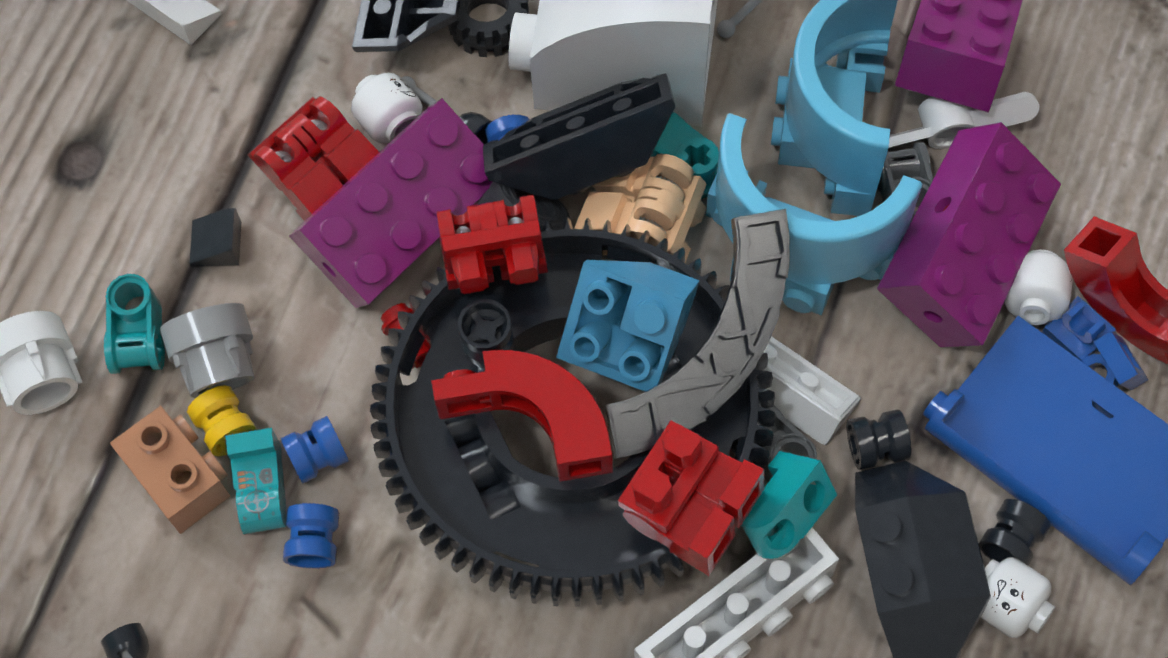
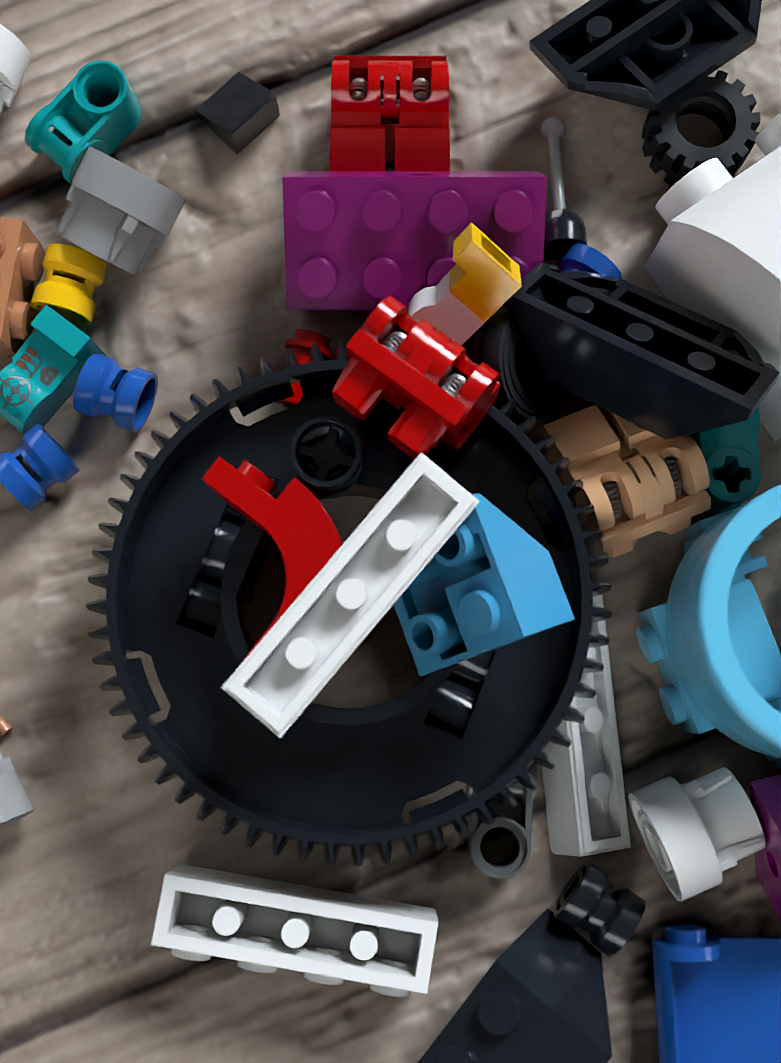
camera: 45 degrees right, 15 degrees up
white head [351,73,422,143] -> none
tile [605,209,790,459] -> none
red hips [618,420,764,576] -> none
teal leg [742,451,838,559] -> none
none -> white slope [221,452,480,738]
none -> yellow leg [408,222,522,346]
none -> white piece [628,767,765,902]

